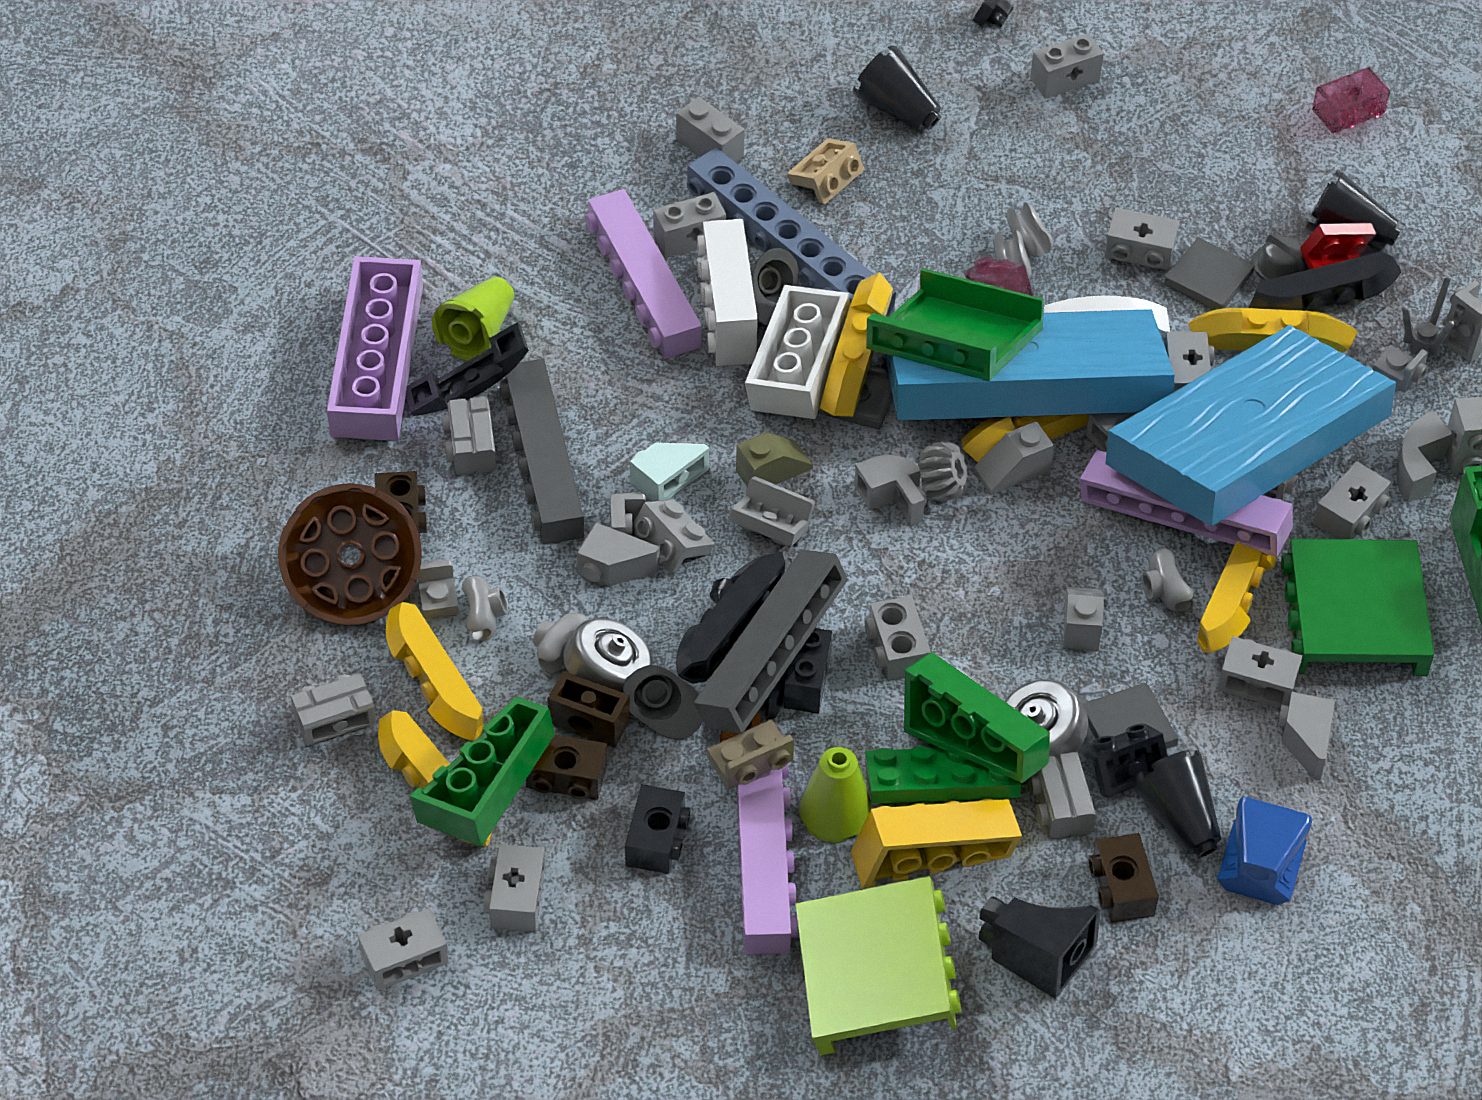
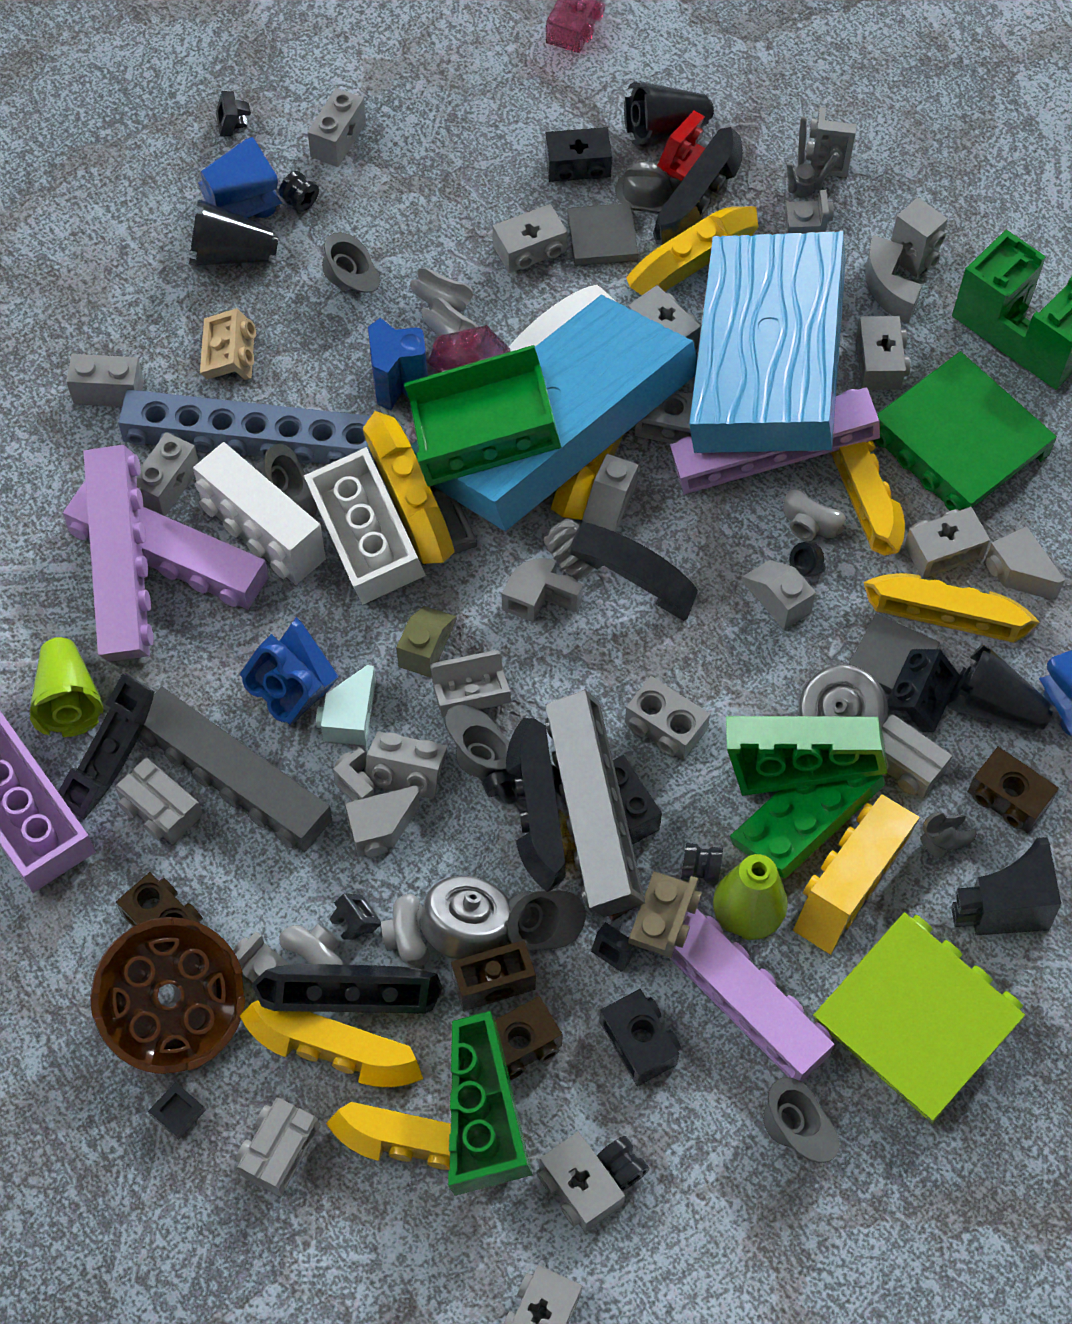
camera: 40 degrees left, 10 degrees up
none -> lavender brick [83,445,154,662]
none -> black plate [148,1082,205,1140]
none -> blue piece [198,137,282,219]
none -> blue piece [239,617,339,725]
none -> black brick [251,964,443,1014]
none -> black wheel [279,171,319,212]
none -> dark grey piece [322,232,380,293]
none -> black tile [330,893,381,940]
none -> blue piece [368,318,428,411]
none -> dark grey piece [445,704,509,782]
none -> black brick [545,127,612,182]
none -> black slope [568,522,698,621]
none -> black tile [591,919,636,972]
none -> black wheel [597,1136,650,1191]
none -> black wheel [681,843,723,884]
none -> dark grey piece [763,1077,840,1163]
none -> black tile [789,542,826,577]
none -> yellow brick [863,573,1040,643]
none -> dark grey piece [920,812,977,859]

